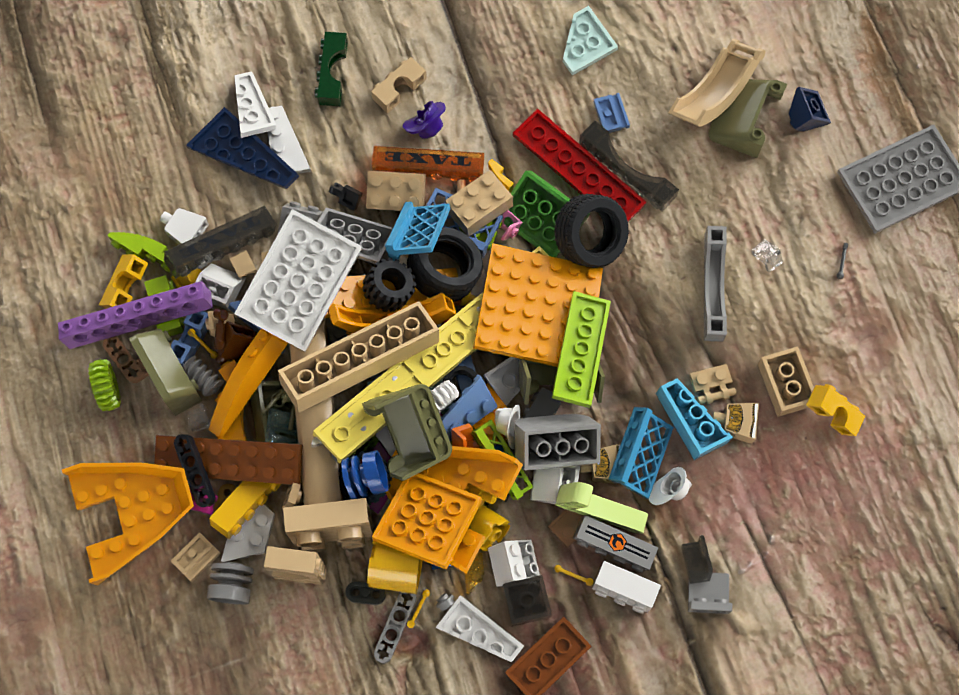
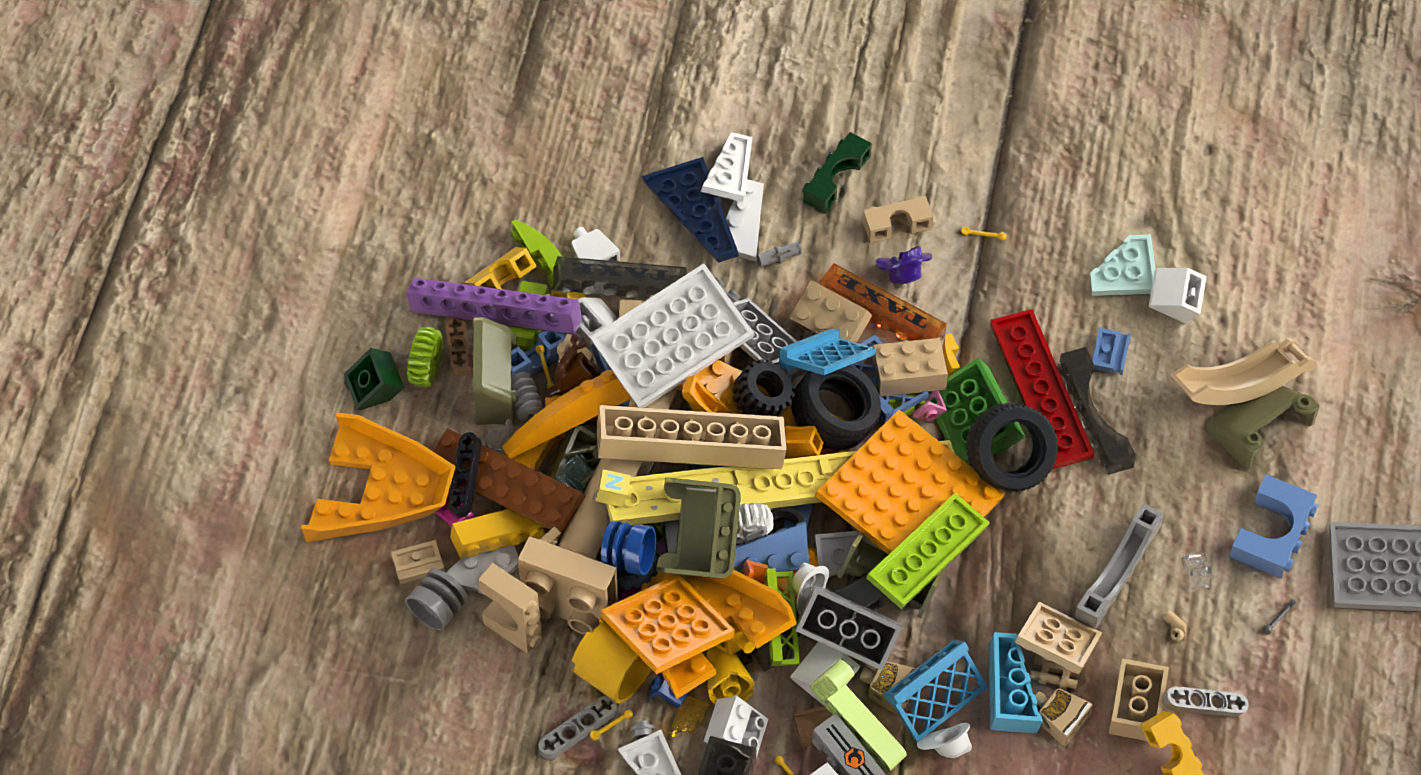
camera: 30 degrees right, 15 degrees down
black plate [328,183,363,211] -> none
pearl dark grey plate [345,582,386,605] -> none
dark blue slope [788,87,831,132] -> none
none -> dark green slope [344,348,404,410]
none -> light yellow brick [596,470,633,507]
none -> light grey pin [756,241,802,267]
none -> yellow hinge [961,227,1006,241]
none -> tan plate [1015,602,1102,674]
none -> white slope [1149,268,1206,324]
none -> light grey beam [1162,686,1249,717]
none -> tan arm [1163,610,1187,643]
none -> medium blue arch [1230,474,1318,578]

